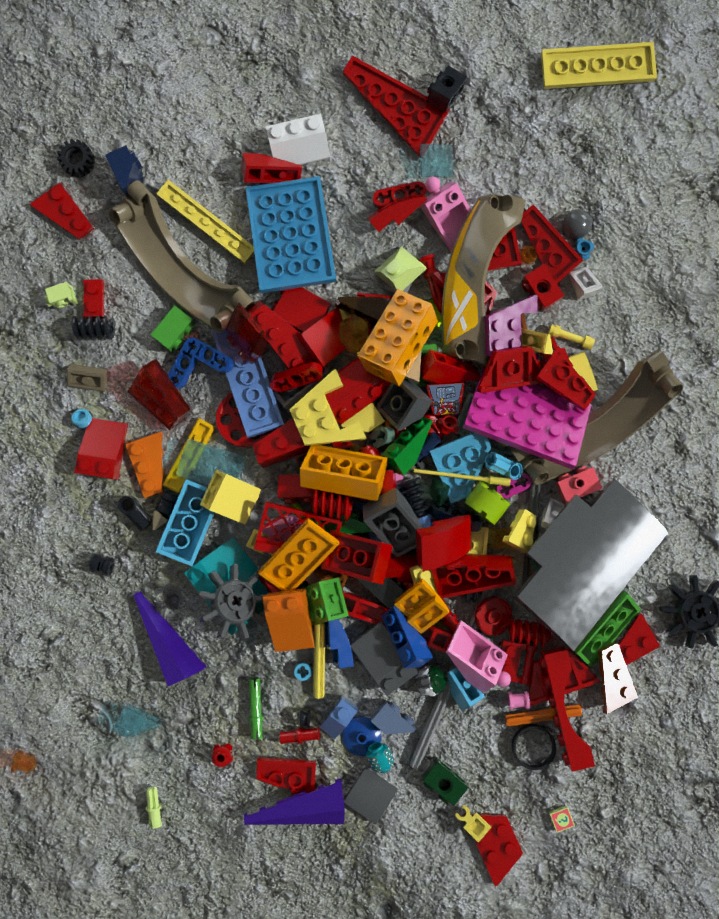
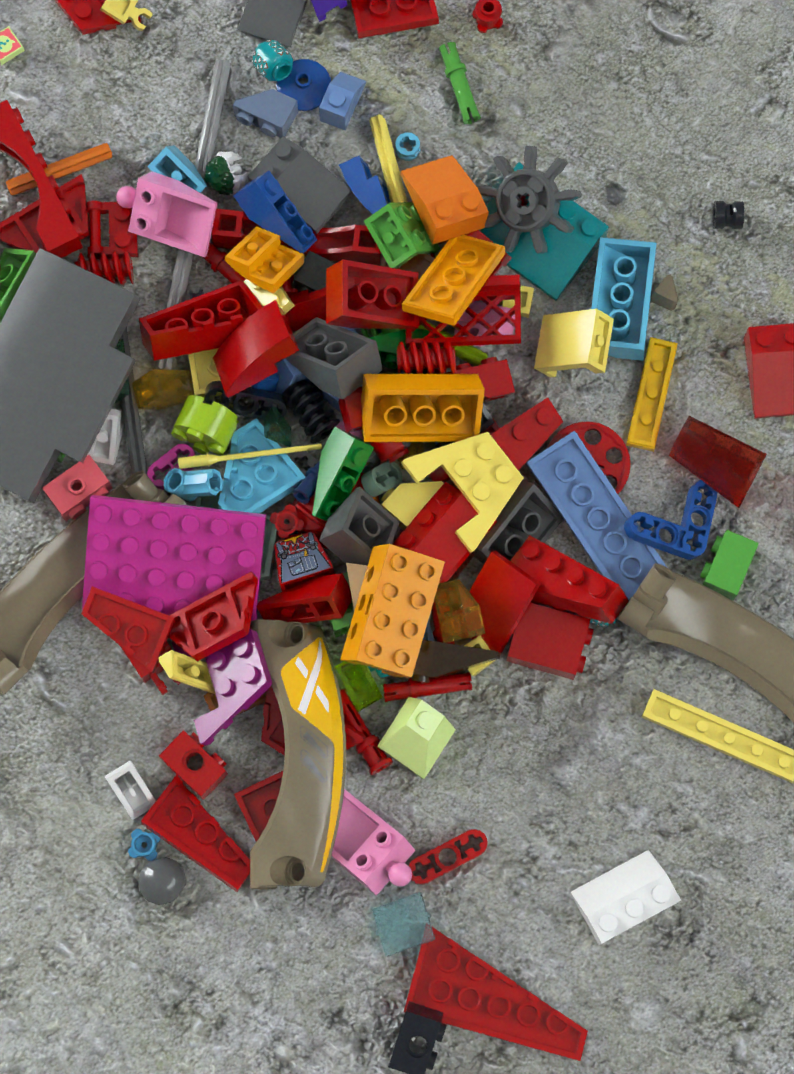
camera: 165 degrees right, 10 degrees down
clear light blue slope [113,703,163,737] -> none
black piece [118,496,152,532] -> none
orange wing [125,431,164,498] -> none
dark purple wedge [133,592,207,686] -> none
black wheel [155,491,178,515] -> none
clear light blue piece [176,438,247,485] -> none
clear red slope [225,303,269,364] -> none
red slope [241,153,302,183] -> none
dark azure plate [246,176,337,293] -> none
red beam [270,362,323,392] -> none
red pin [279,727,320,744] -> none
black bush [300,710,311,728] -> none
red slope [367,194,427,232] -> none
dark green brick [422,757,469,806] -> none
red tile [475,596,512,636] -> none
light yellow wing [502,509,536,553] -> none
bright pink bush [507,691,530,710] -> none
black tyre [512,724,556,770] -> none
clear orange plate [520,246,537,265] -> none
light yellow bar [548,324,595,350] -> none
light yellow slope [569,352,598,391] -> none

